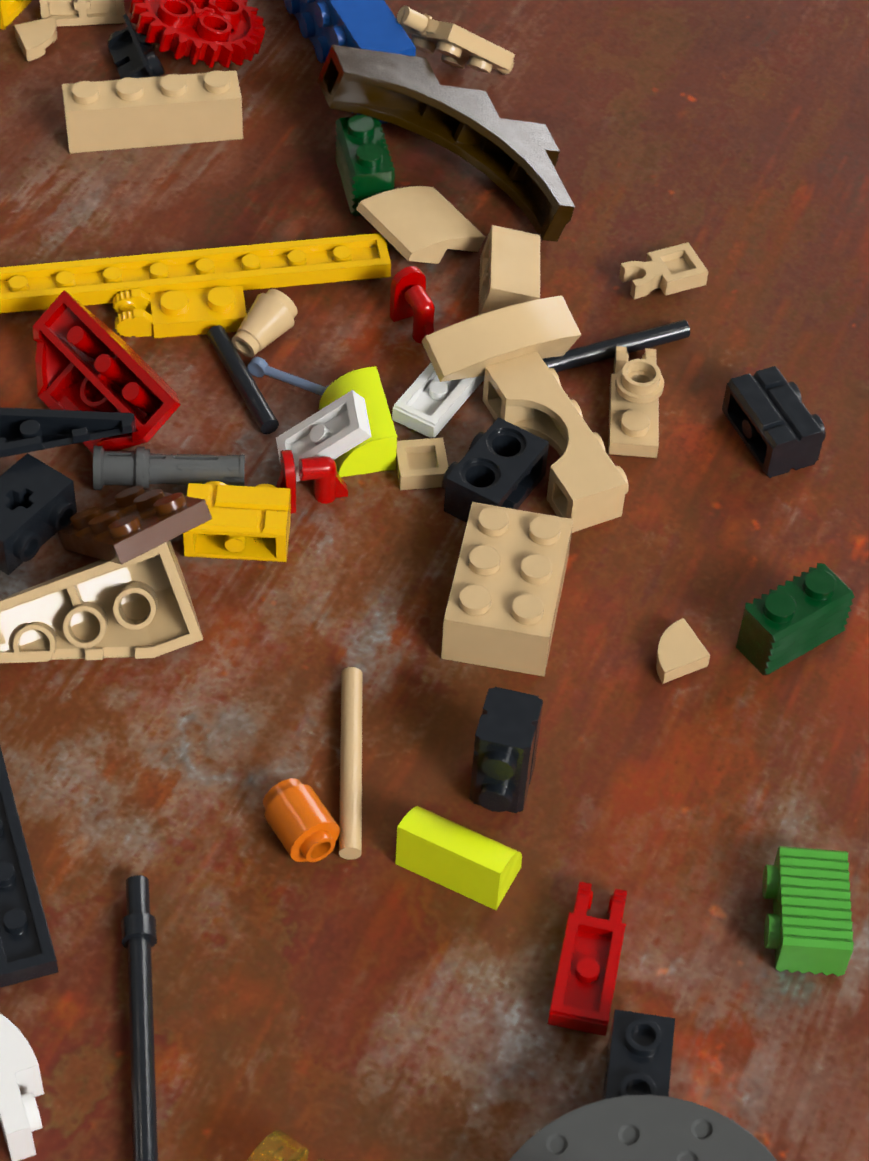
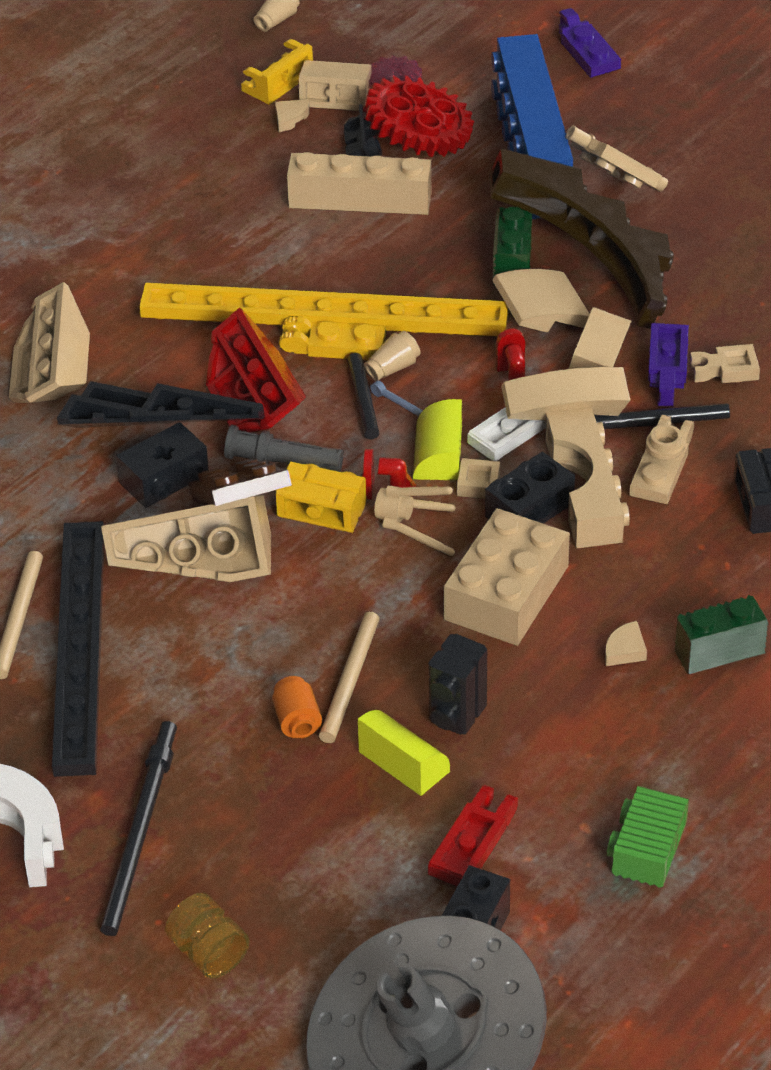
camera: 20 degrees right, 5 degrees down
white plate [276,390,372,483] -> none
none -> tan plant [374,485,456,556]
none -> dark purple hinge [648,323,689,407]

